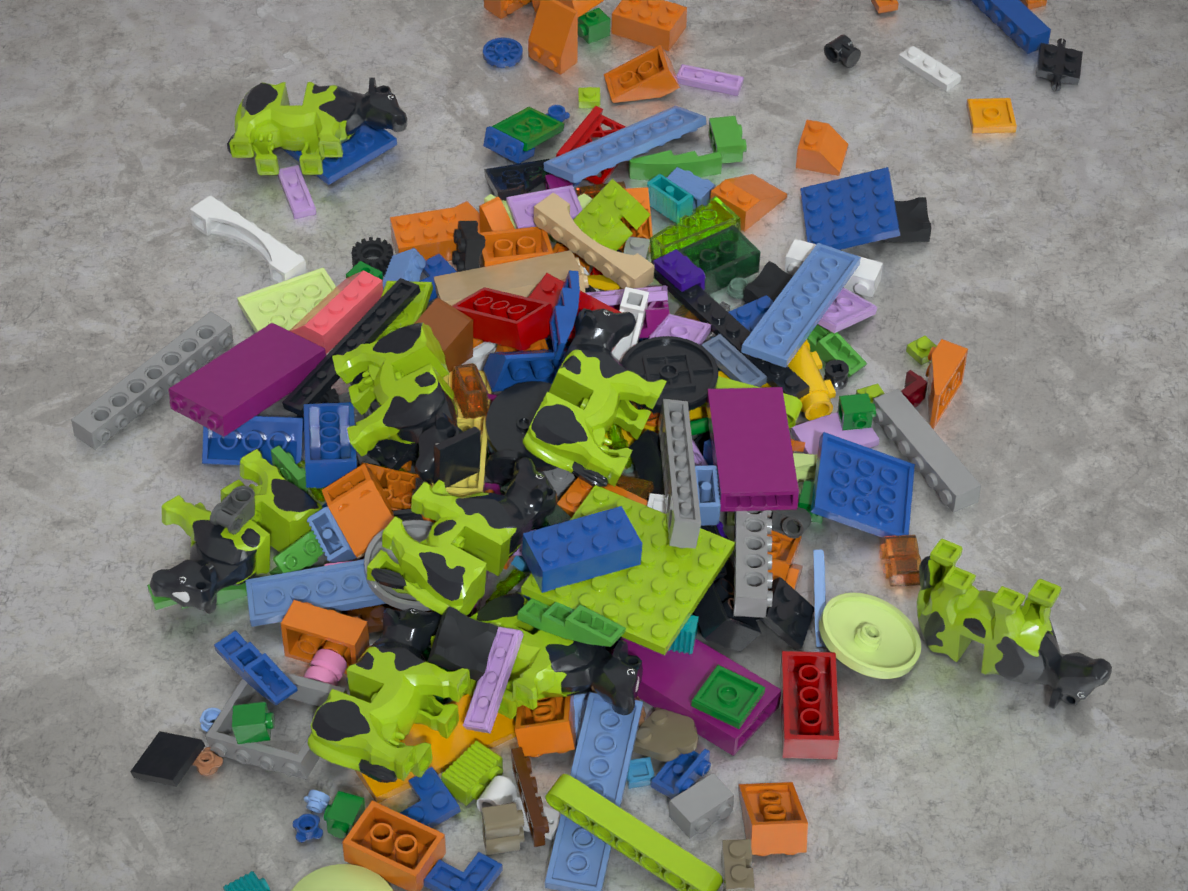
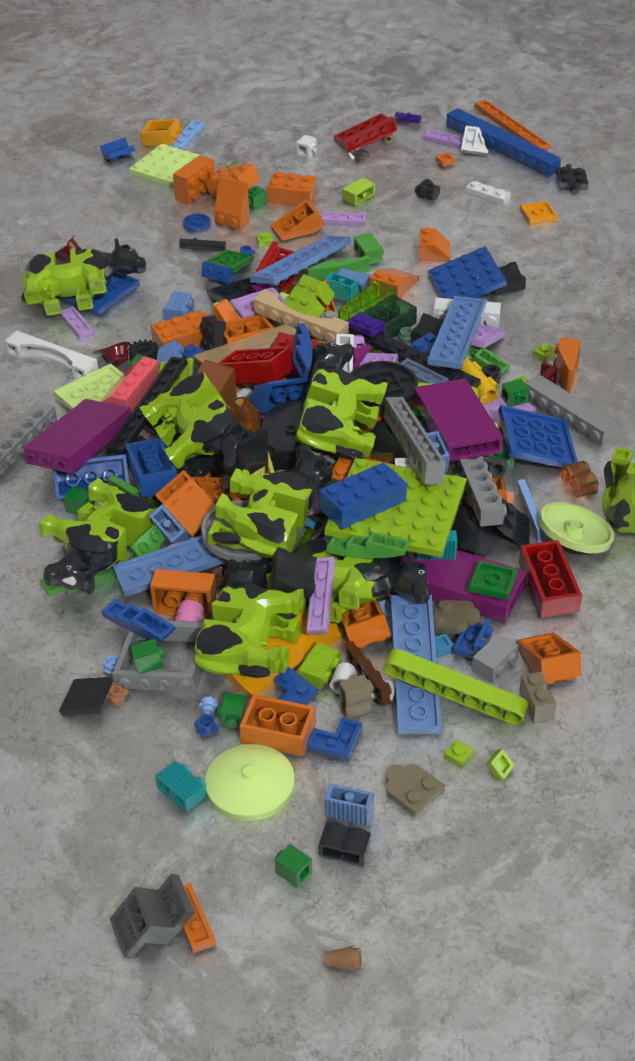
camera: 10 degrees left, 5 degrees down
dark grey piece [210,486,255,535] -> none
none -> dark red piece [55,235,82,261]
none -> green brick [64,486,95,514]
none -> dark red piece [93,342,130,366]
none -> medium blue brick [163,291,194,320]
none -> black pin [179,238,226,251]
none -> lime brick [342,177,375,206]

